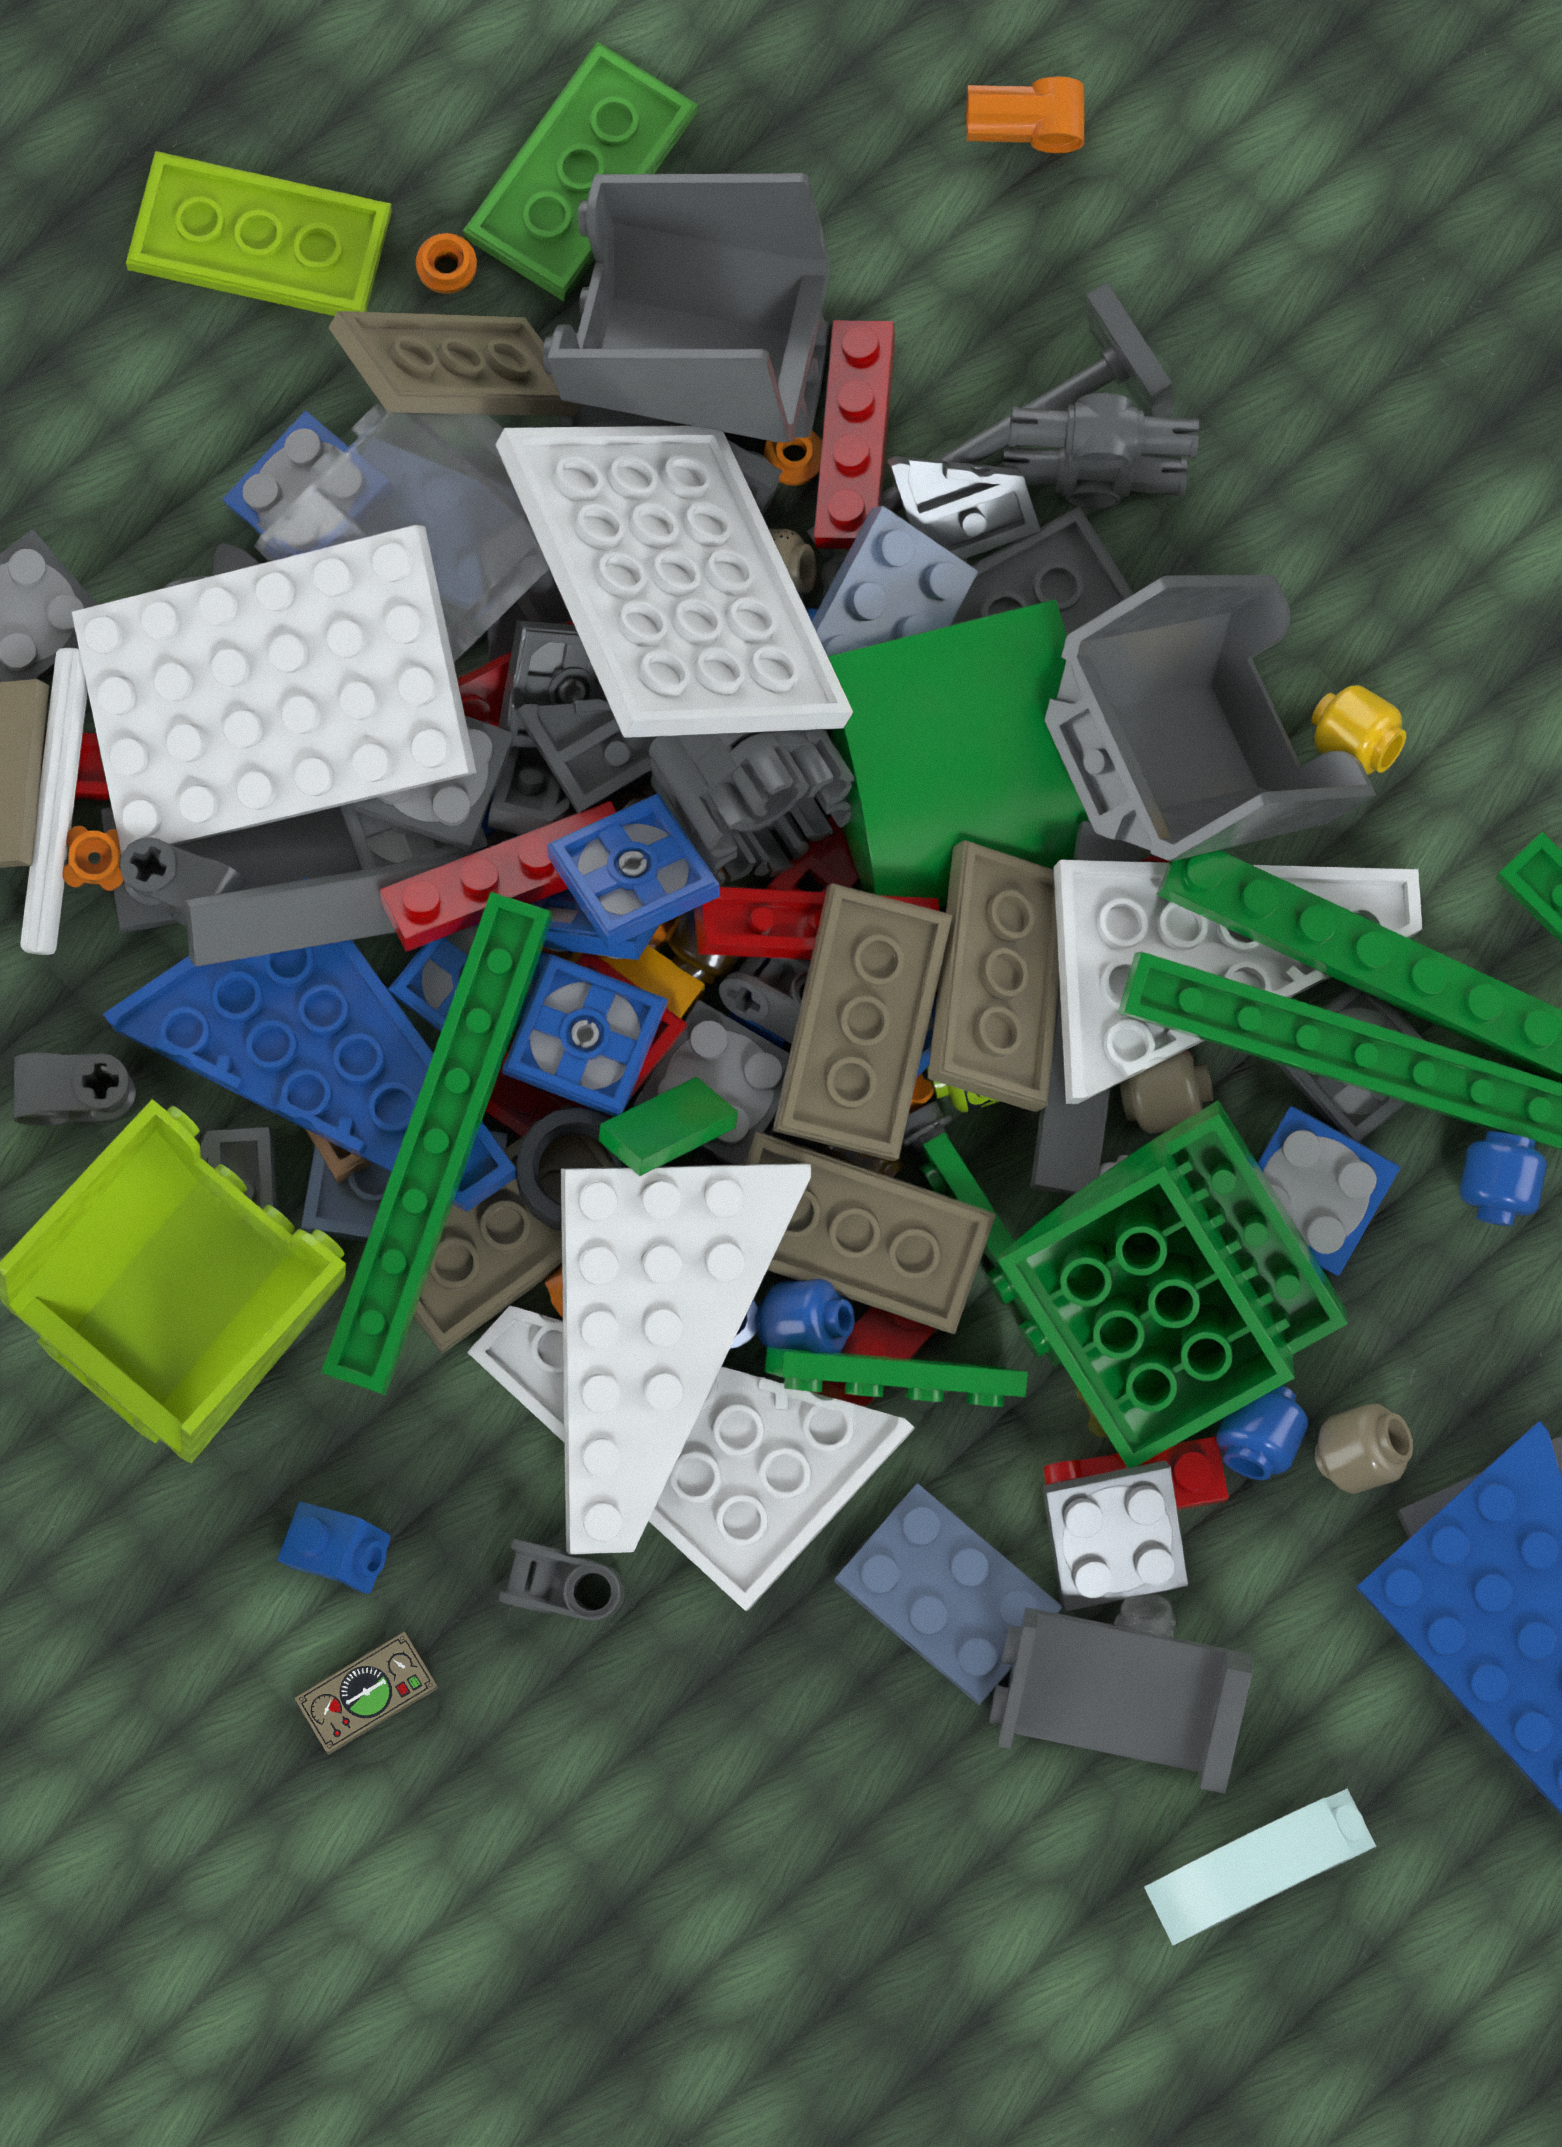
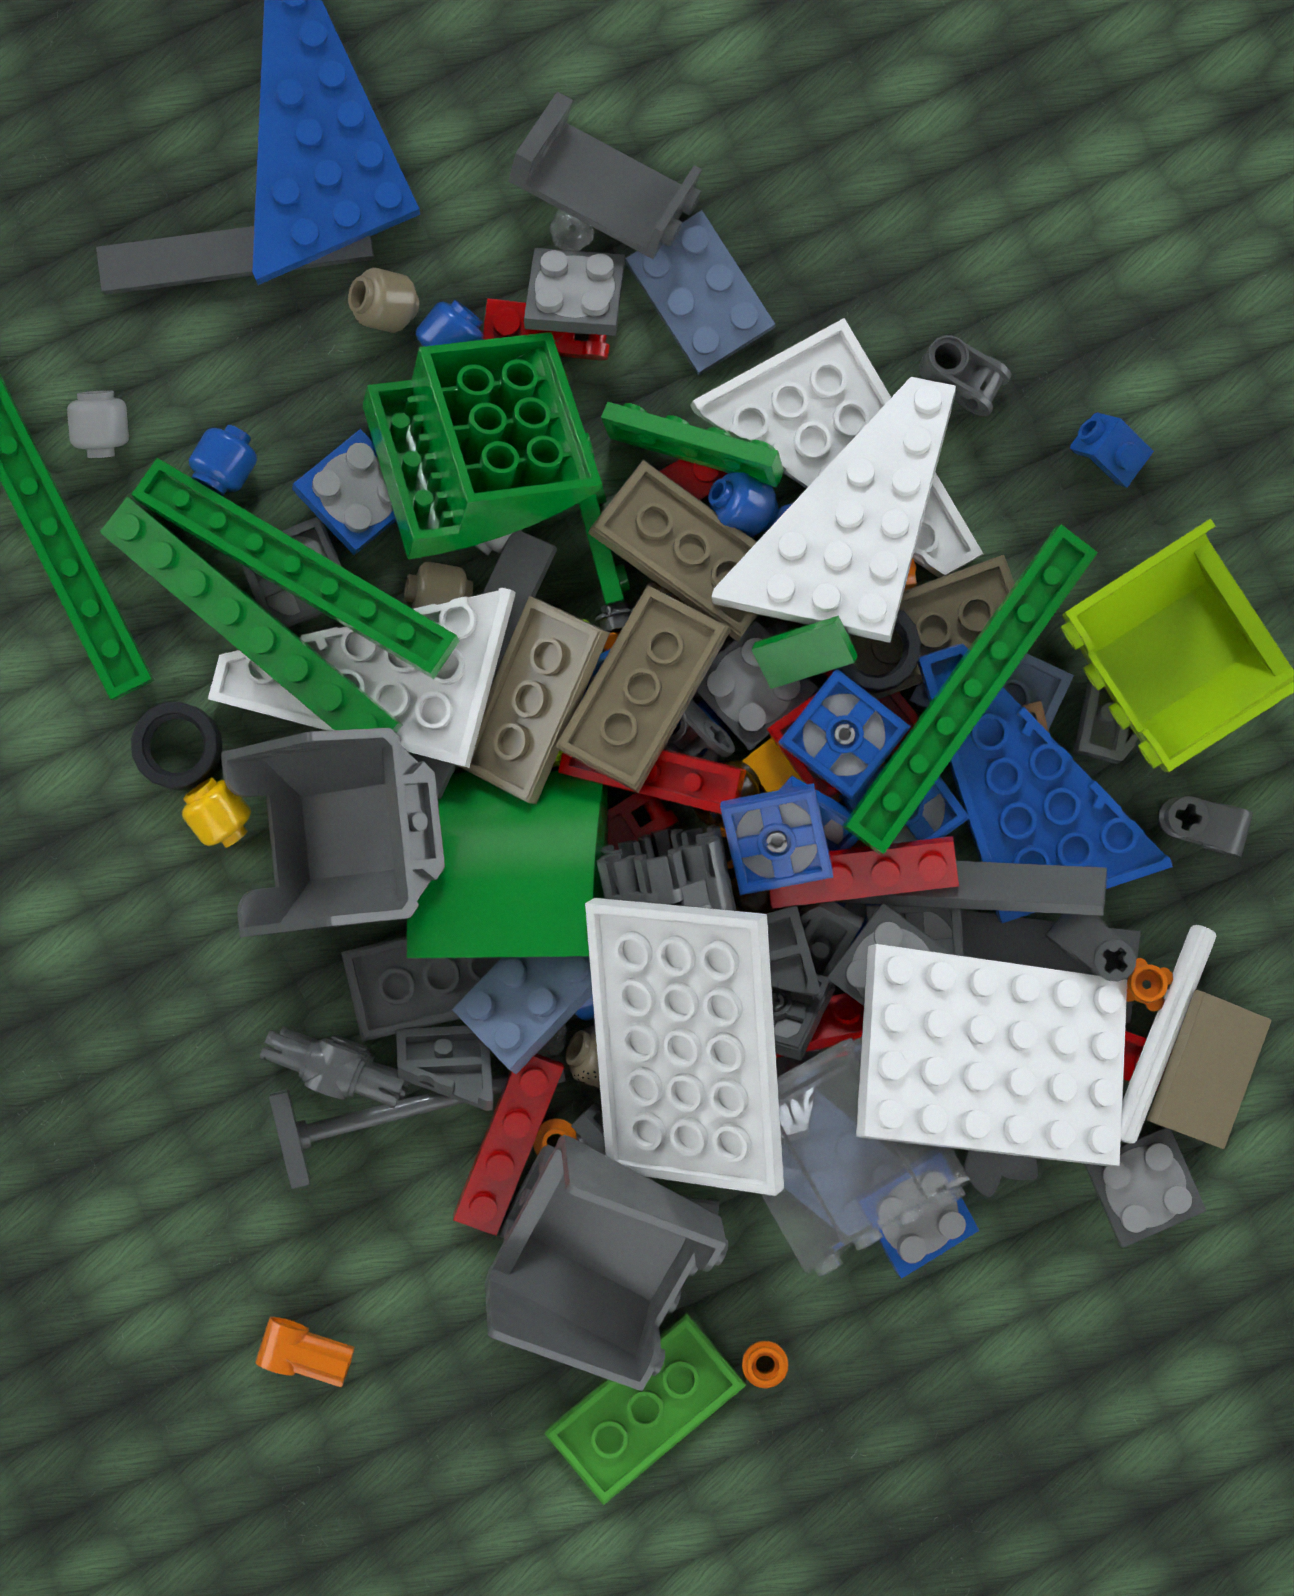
camera: 155 degrees left, 10 degrees up
lime tile [126,151,392,316] -> none
tile [294,1632,438,1755] -> none
dark tan tile [328,311,582,416] -> none
light aqua arch [1144,1789,1376,1945] -> none
none -> black tyre [131,702,223,790]

